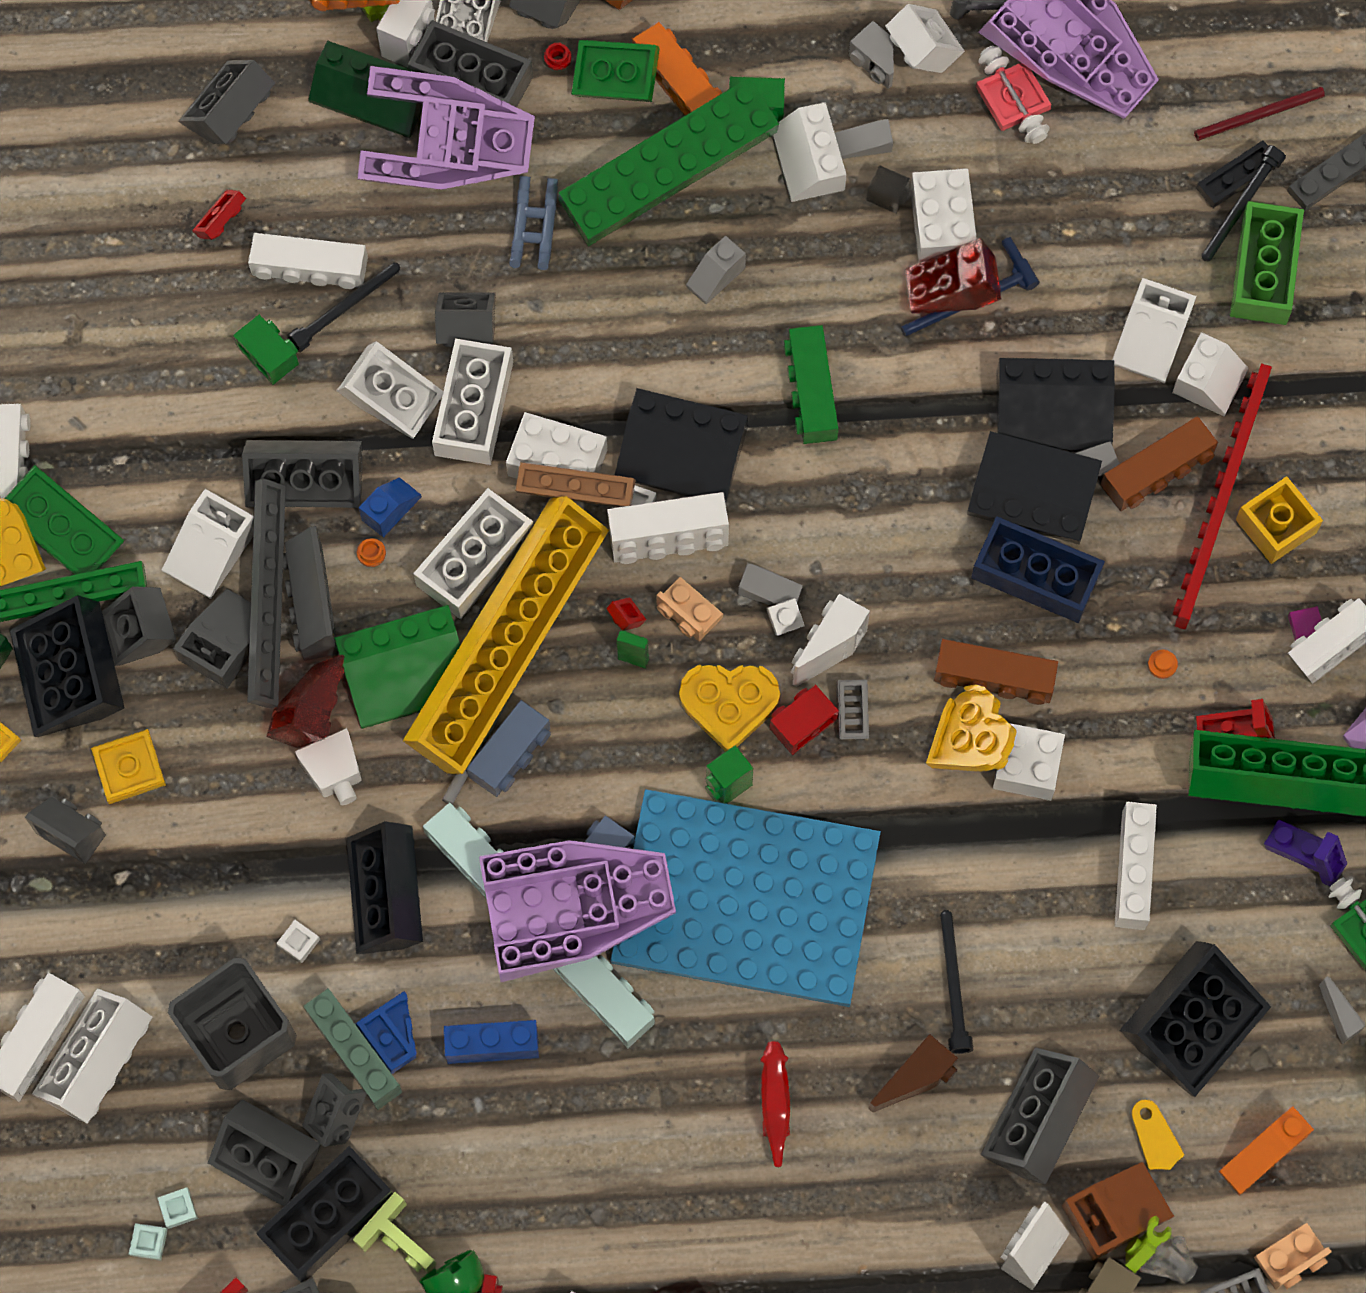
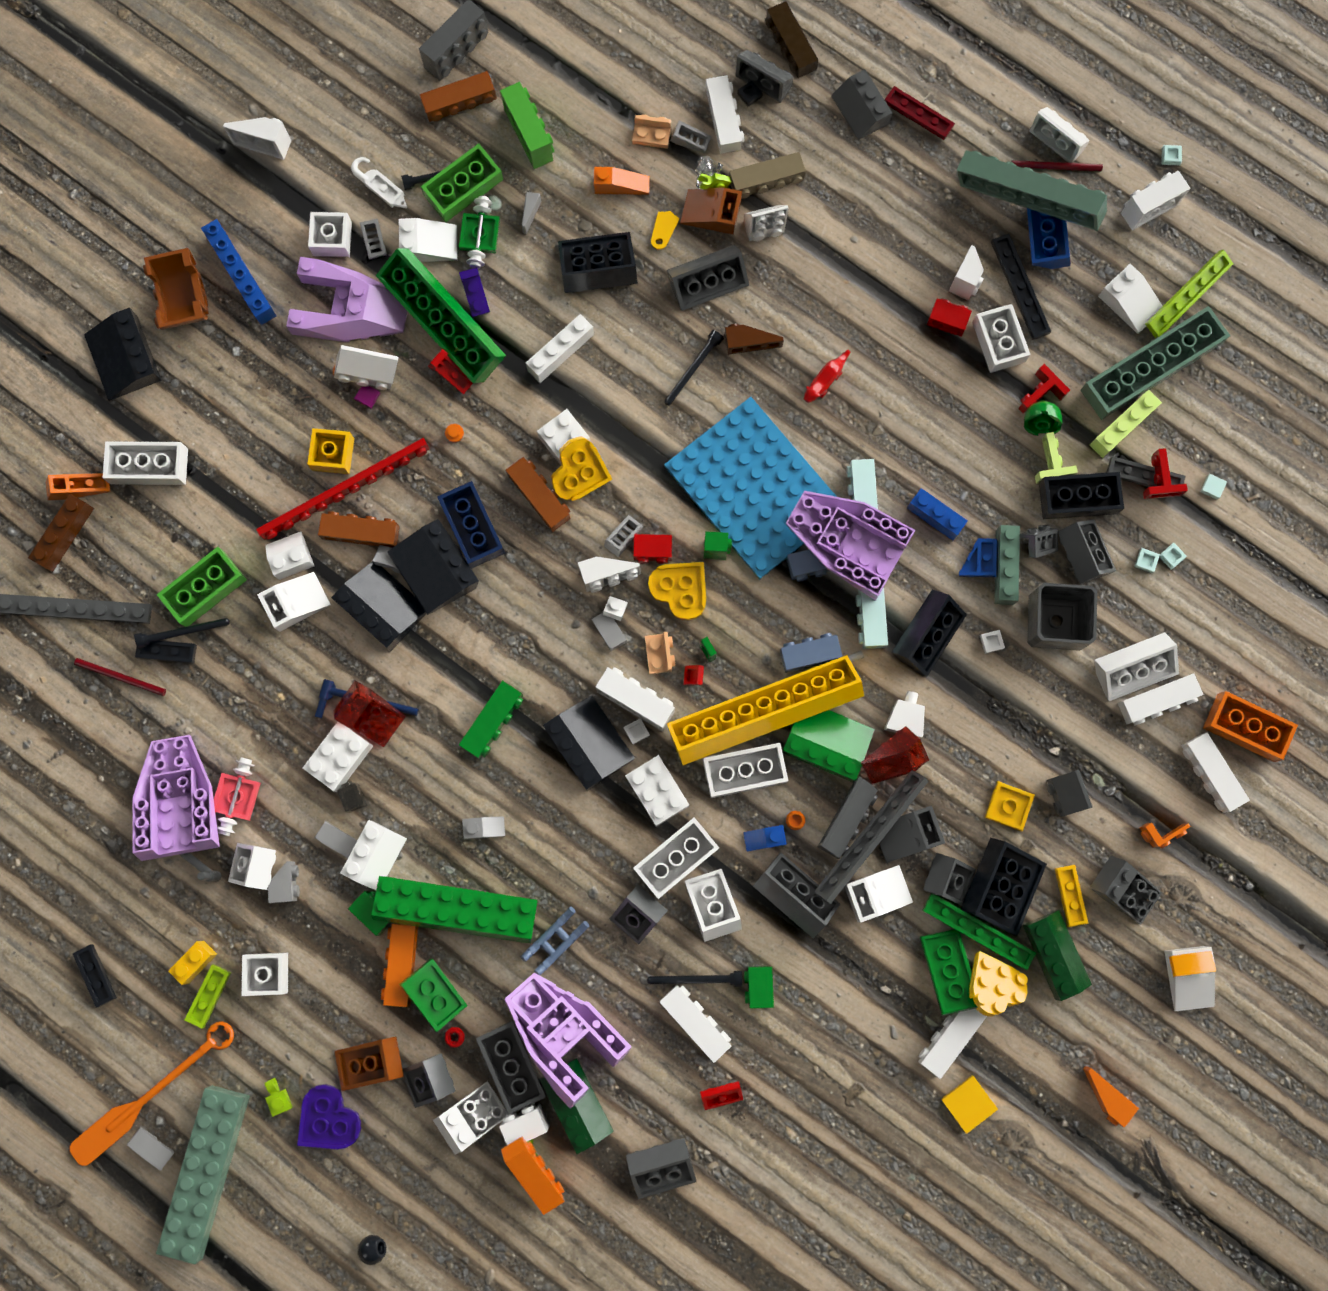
camera: 140 degrees left, 10 degrees up
medium nougat plate [515,462,636,507] -> none

